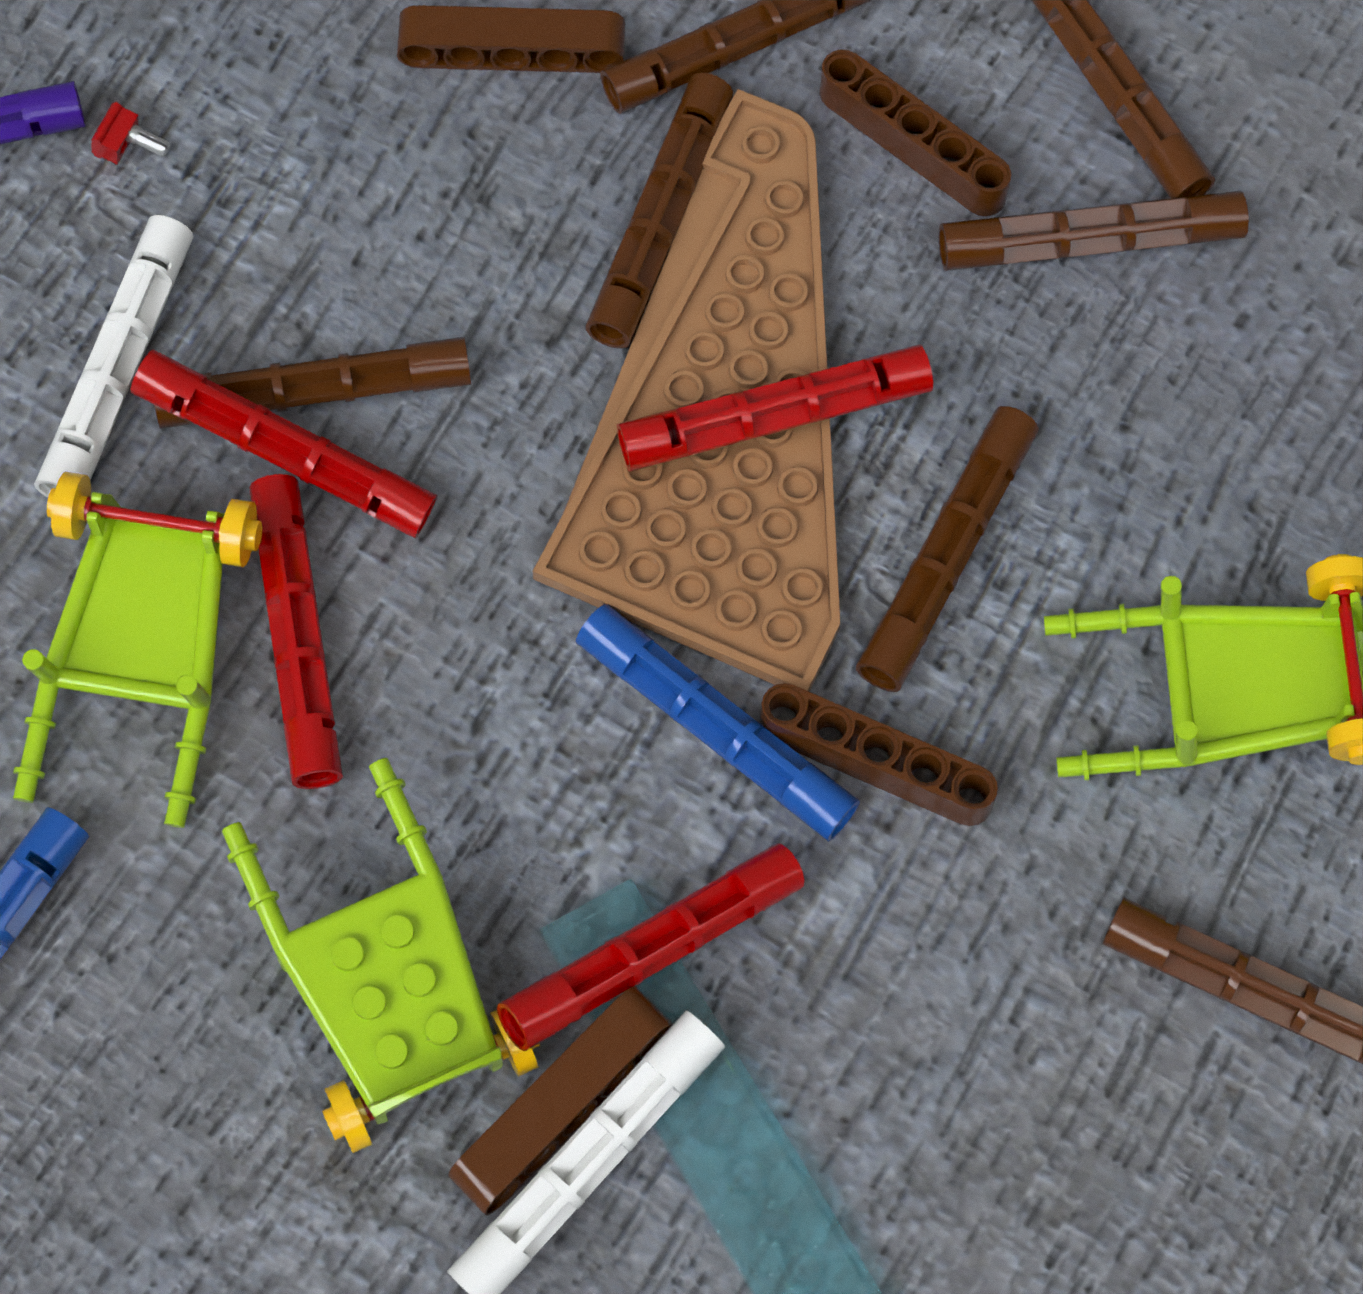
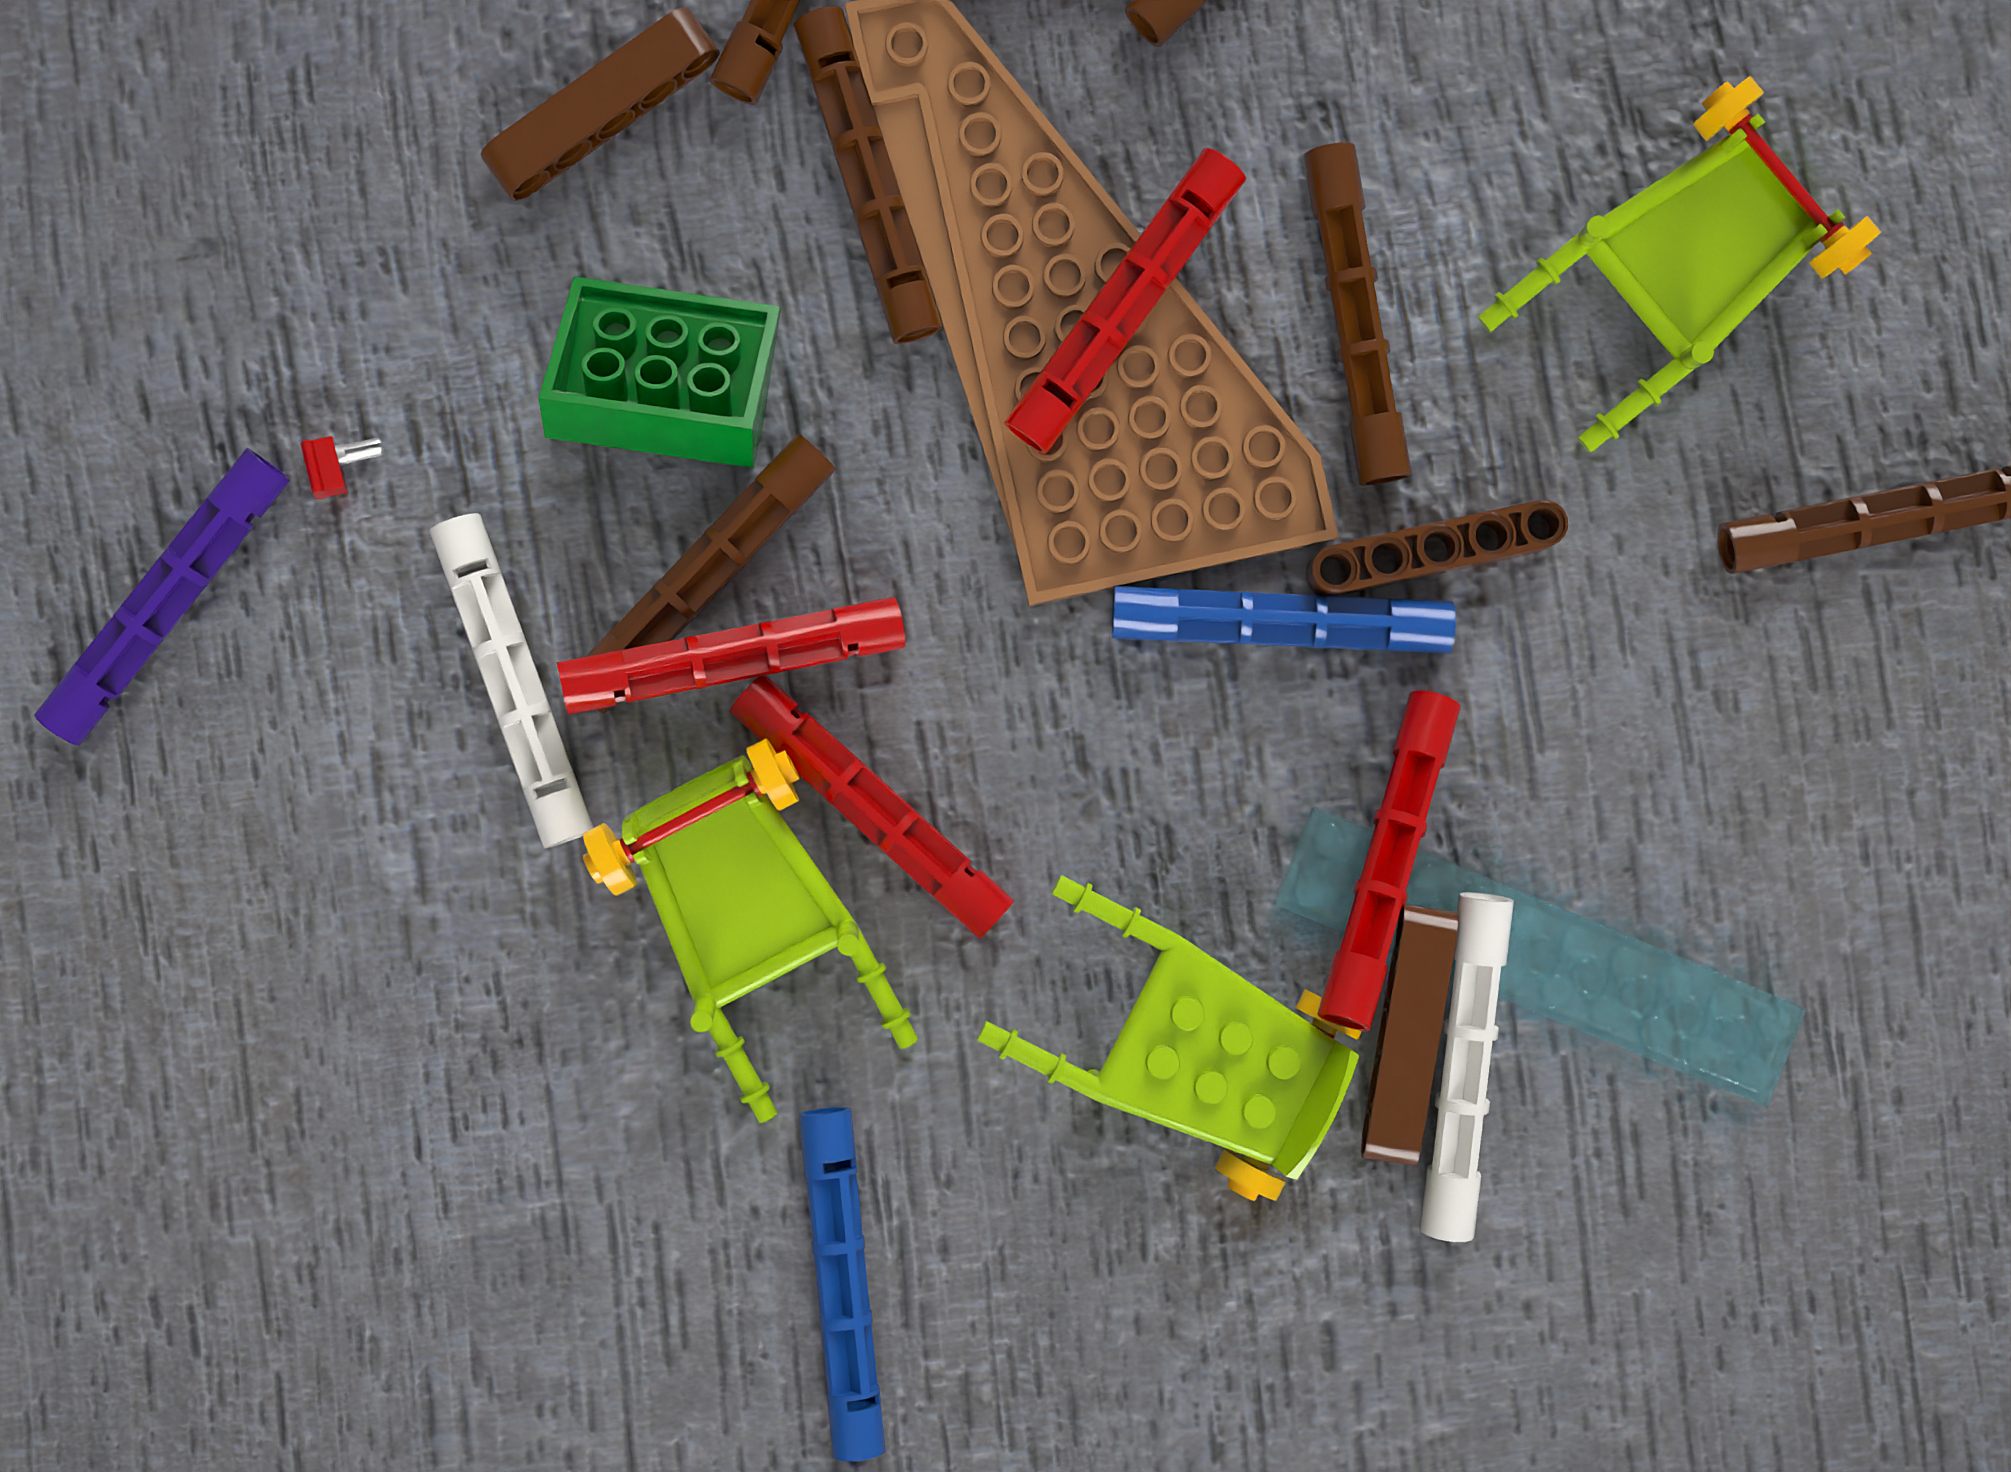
camera: 35 degrees left, 20 degrees up
none -> green slope [538,277,780,468]

